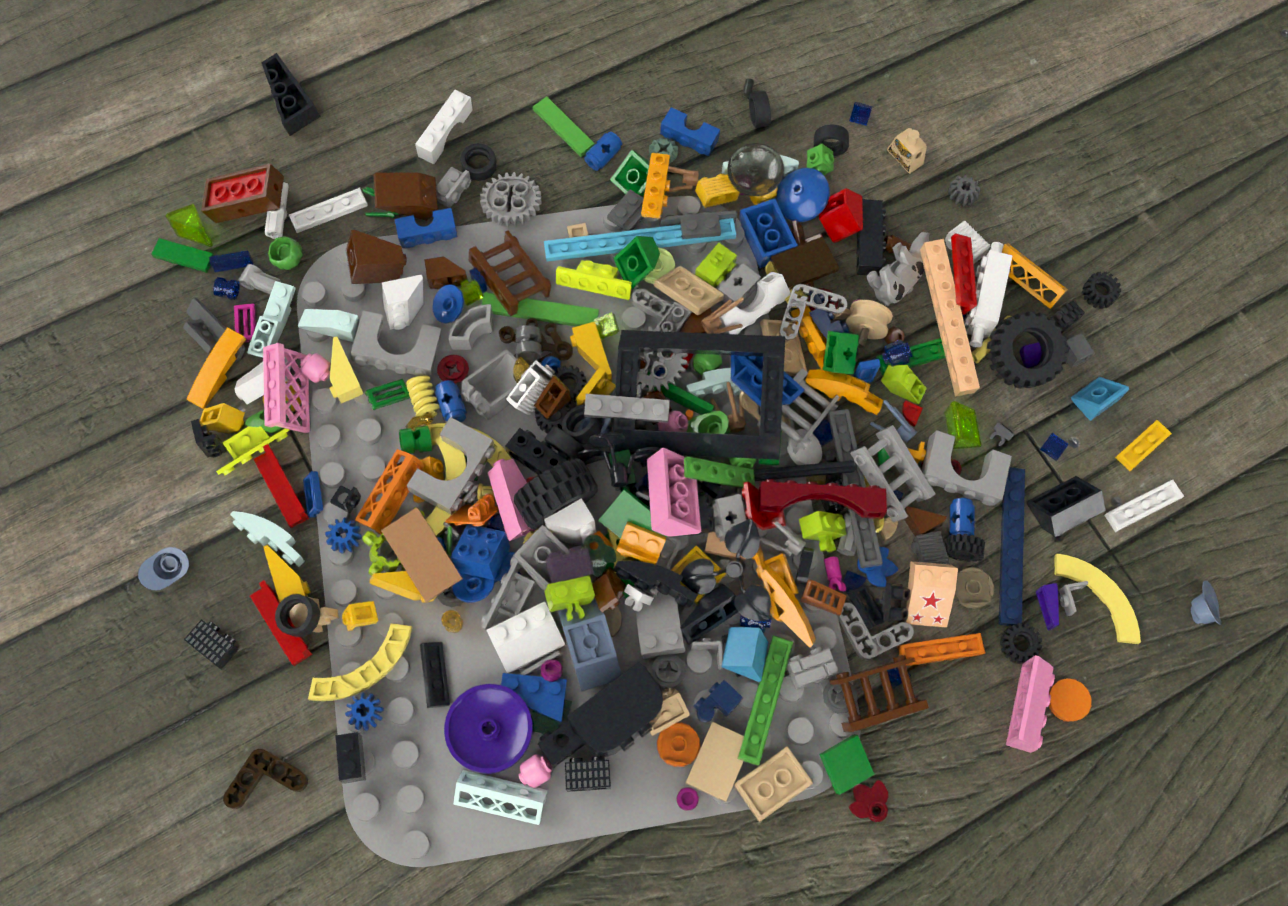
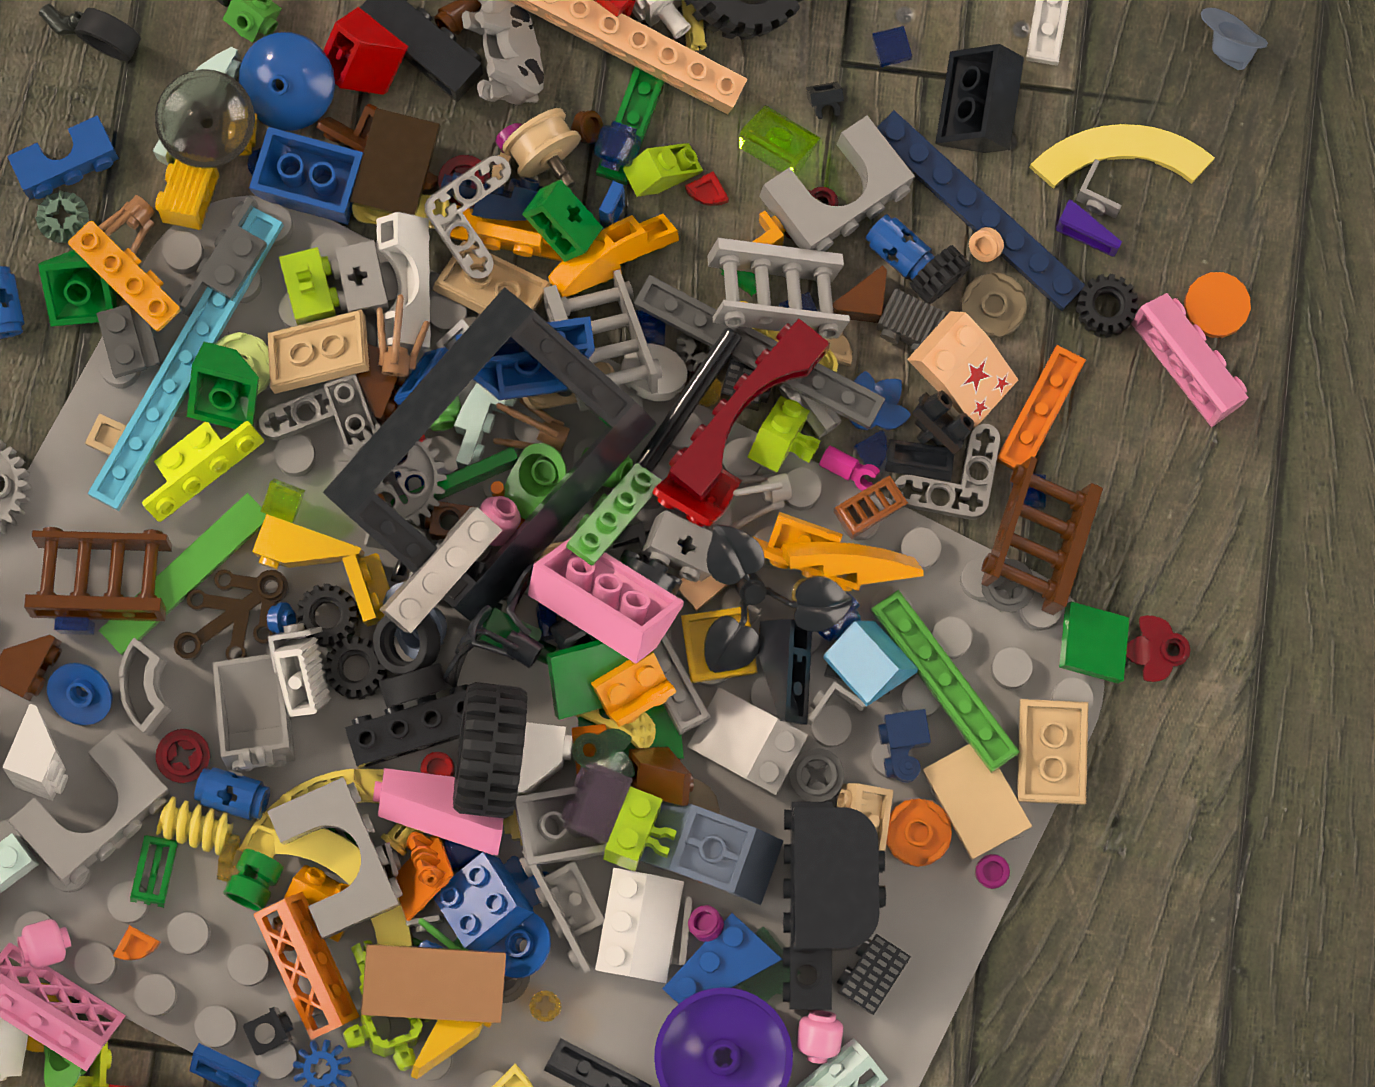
camera: 50 degrees left, 10 degrees up
light yellow slope [329,336,363,404] -> none
clear neon green tile [459,279,483,306] -> none
clear yellow tile [513,357,530,383] -> none
dark grey wheel [516,325,542,362] -> none
reddish brown slope [534,375,571,419] -> none
black slope [613,561,698,607] -> none
white tile [624,584,654,612] -> none
light grey brick [787,647,839,690] -> none
black beam [795,547,814,587] -> none
sand blue plant [870,400,917,443] -> none
none -> orange tile [113,925,161,960]
none -> light nougat tile [969,227,1004,262]

